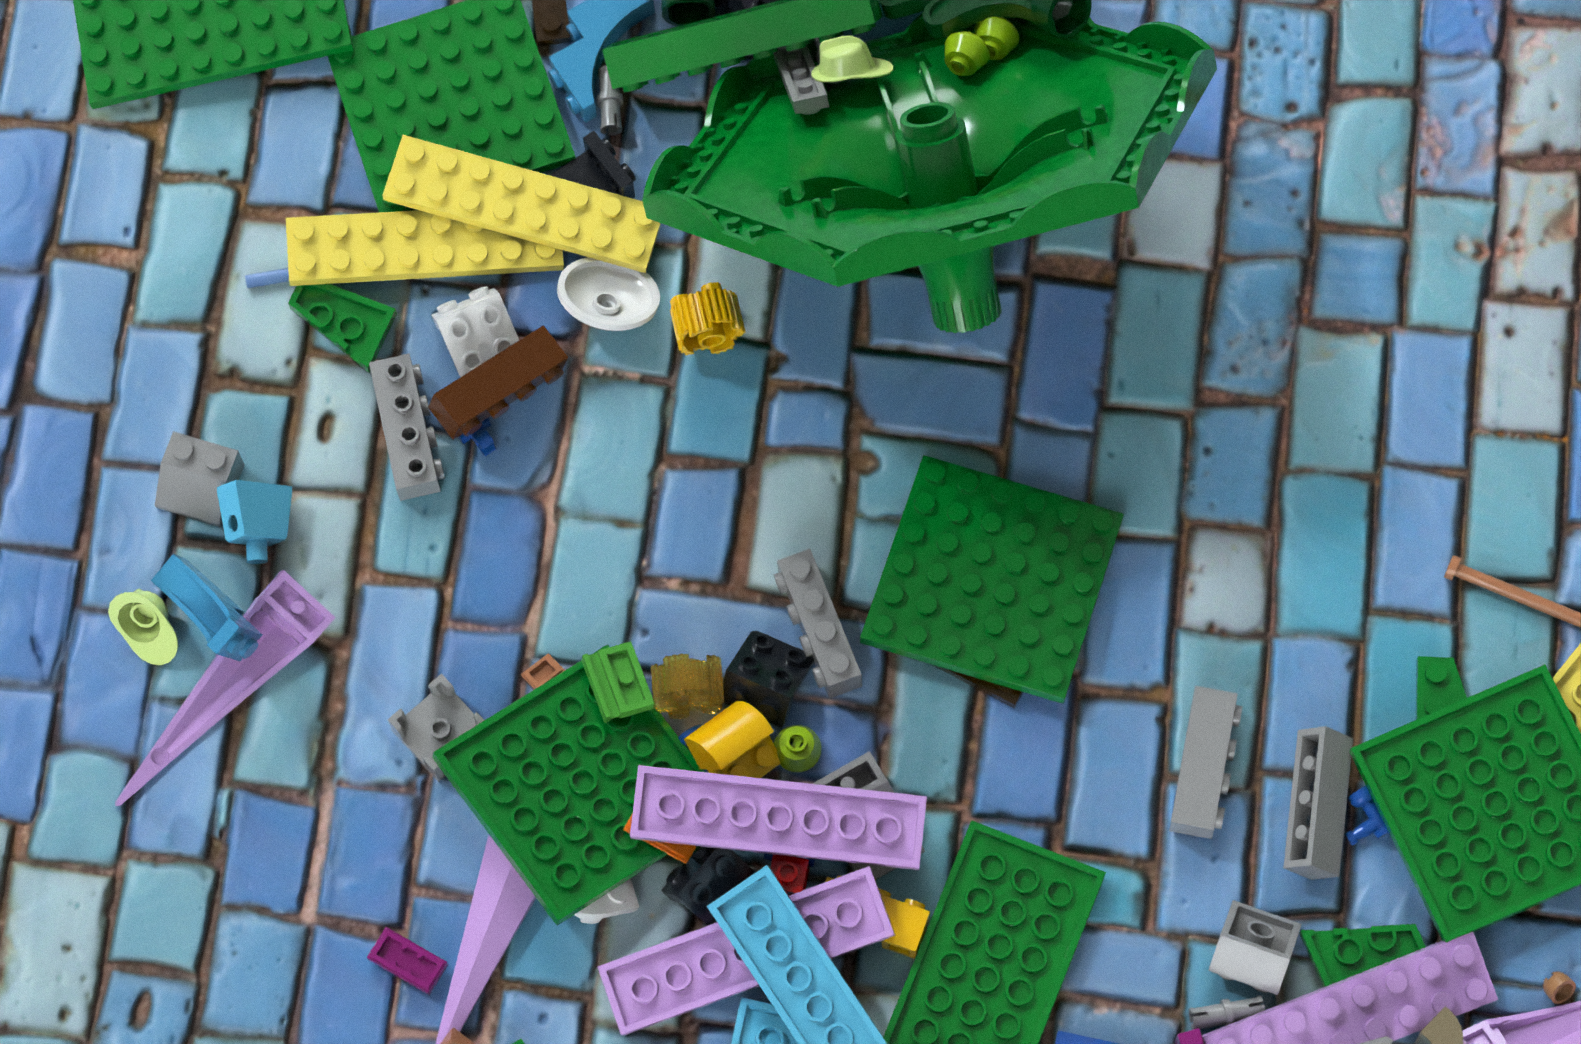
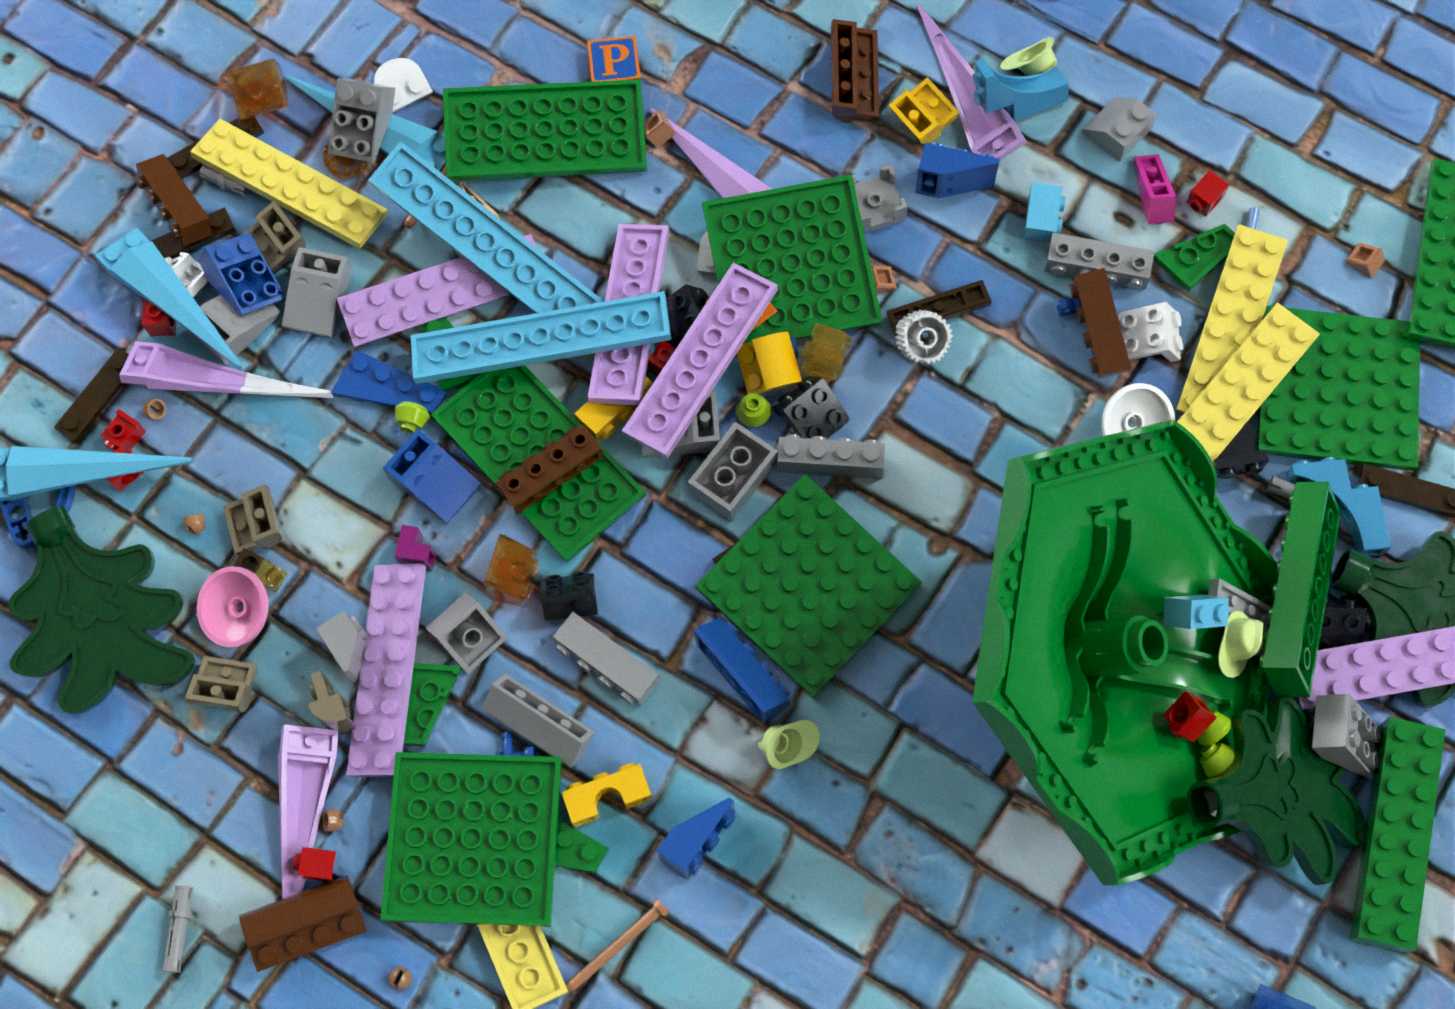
camera: 115 degrees right, 0 degrees up
medium azure torso [217,480,292,564] -> none
magenta plate [367,927,448,995] -> none
bright green plate [581,641,655,723] -> none
light grey pin [1189,996,1265,1030] -> none
none -> clear orange slope [484,534,539,607]
none -> reddish brown brick [496,424,604,516]
none -> black bracket [540,571,598,621]
none -> yellow arch [561,763,653,828]
none -> blue slope [657,797,736,879]
none -> light grey brick [688,422,778,522]
none -> blue slope [694,618,790,726]
none -> yellowish green piece [758,720,820,769]
none -> reddish brown brick [831,19,879,123]
none -> dark brown plate [886,280,992,337]
none -> yellow brick [888,77,960,144]
none -> white brick [895,310,953,364]
none -> blue slope [915,143,1000,198]
none -> medium azure brick [1023,183,1066,243]
none -> dark pink slope [1134,154,1176,224]
none -> red brick [1163,691,1217,743]
none -> medium azure brick [1164,595,1229,629]
none -> red brick [1186,170,1230,217]
none -> nougat slope [1346,242,1385,278]

